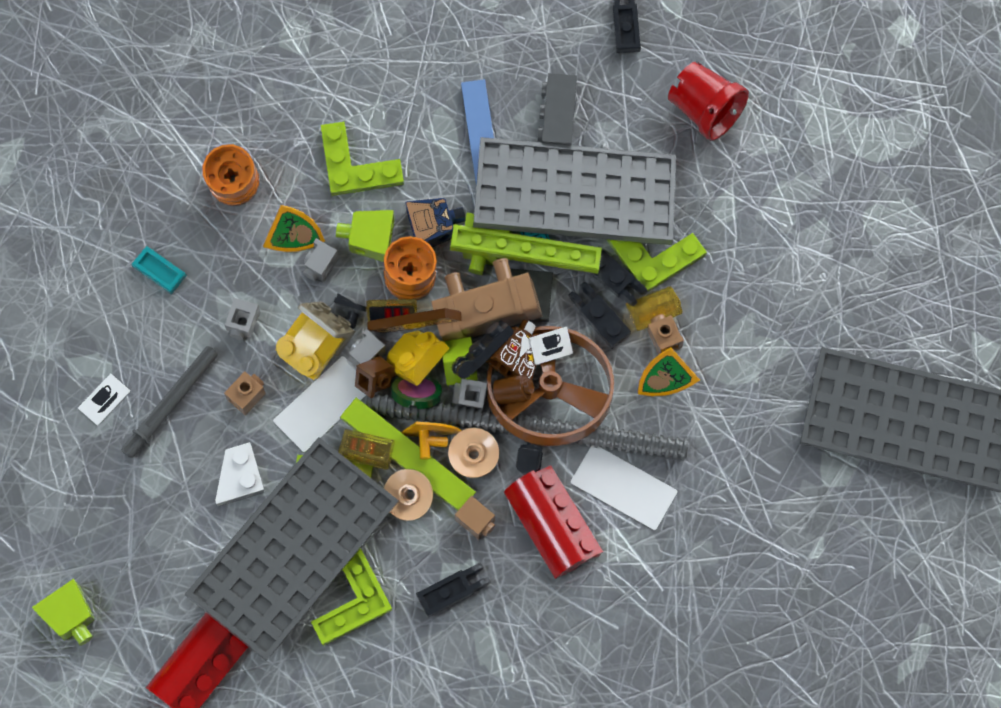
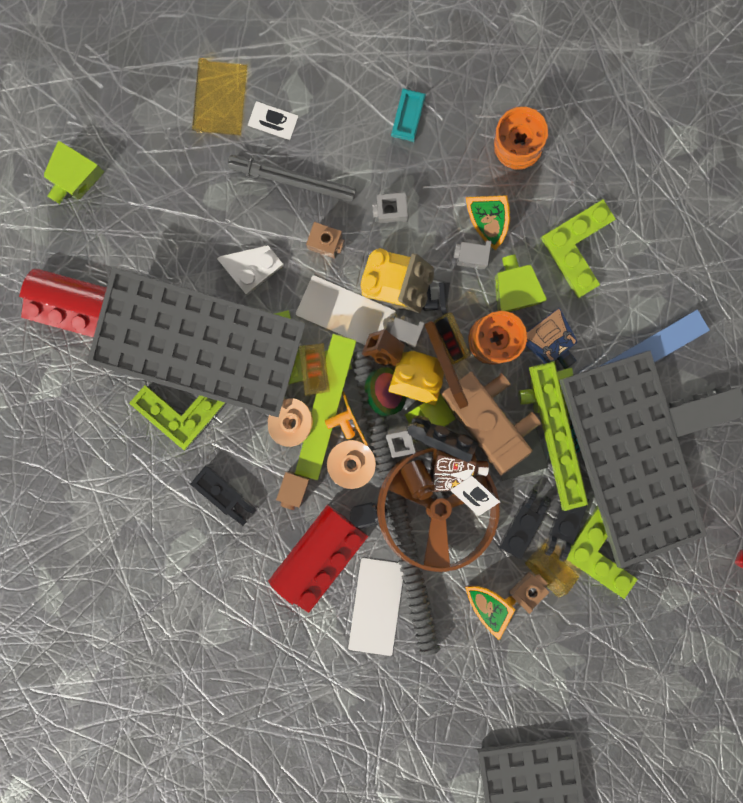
camera: 70 degrees right, 15 degrees up
none -> clear yellow piece [192,58,247,136]

